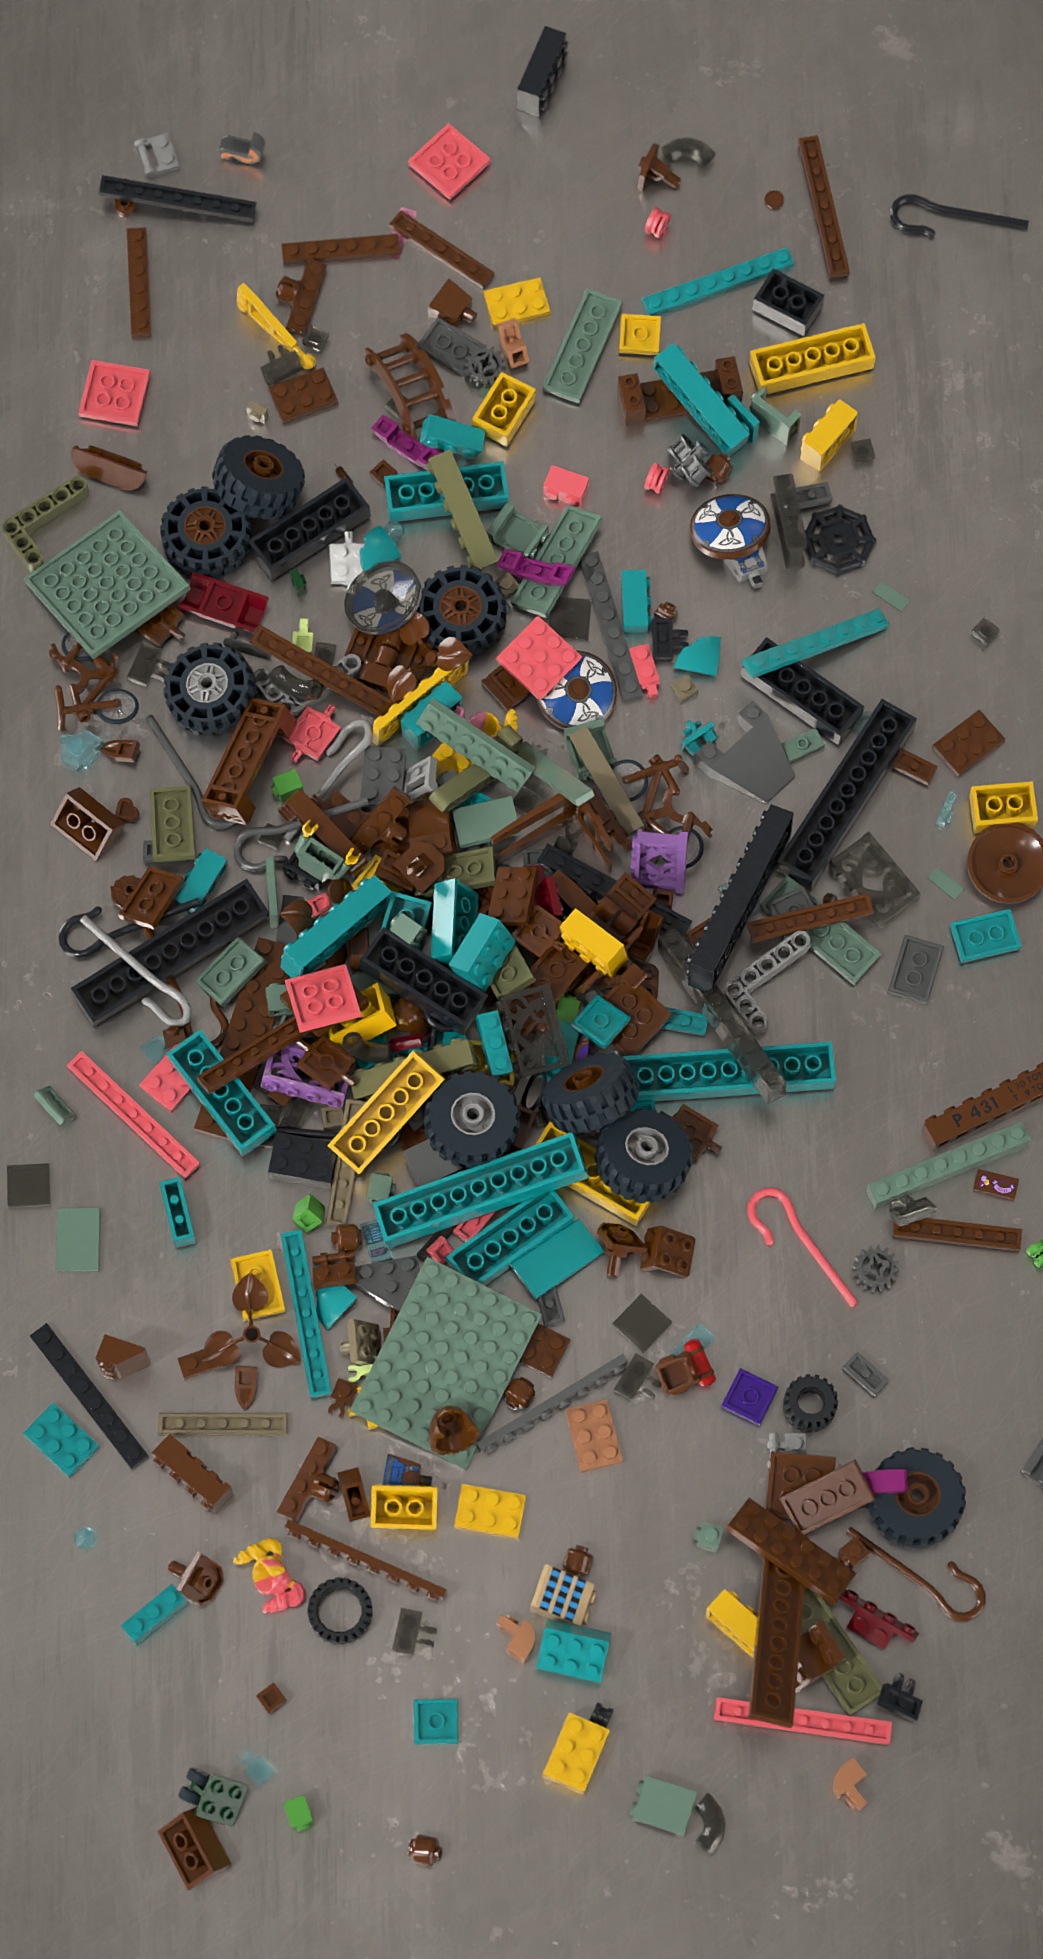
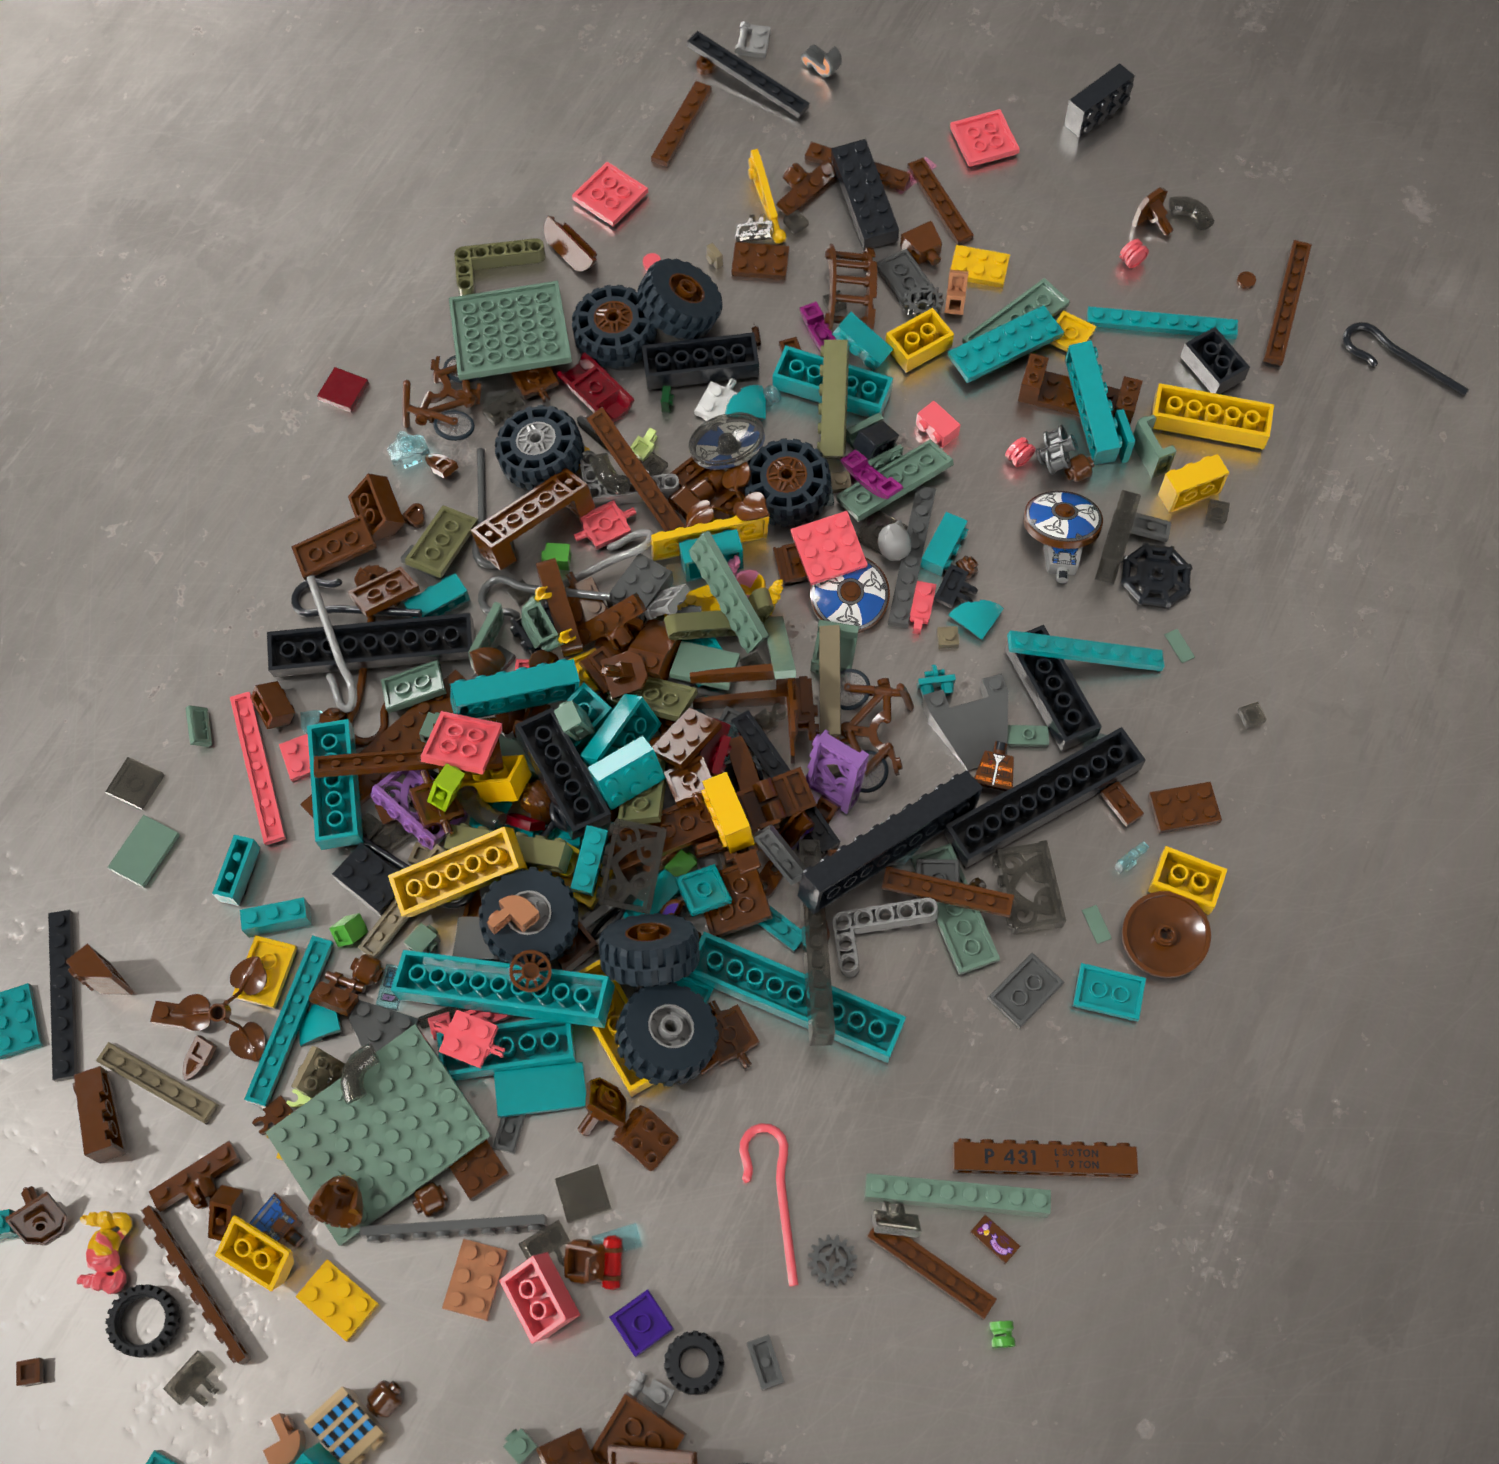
camera: 30 degrees right, 5 degrees down
none -> teal brick [240,897,312,938]
none -> reddish brown brick [250,681,295,729]
none -> reddish brown plate [291,514,377,580]
none -> clear smoke cylinder [340,1042,379,1104]
none -> lime brick [427,763,465,812]
none -> coral plate [432,1010,506,1069]
none -> nougat brick [487,895,540,935]
none -> coral brick [499,1252,580,1344]
none -> reddish brown wheel [509,949,552,992]
none -> coral tile [643,253,661,270]
none -> dark grey plate [753,824,806,885]
none -> black brick [831,139,899,251]
none -> black panel [853,421,899,460]
none -> light grey piece [878,520,912,561]
none -> teal plate [948,305,1064,383]
none -> torso [974,741,1014,792]

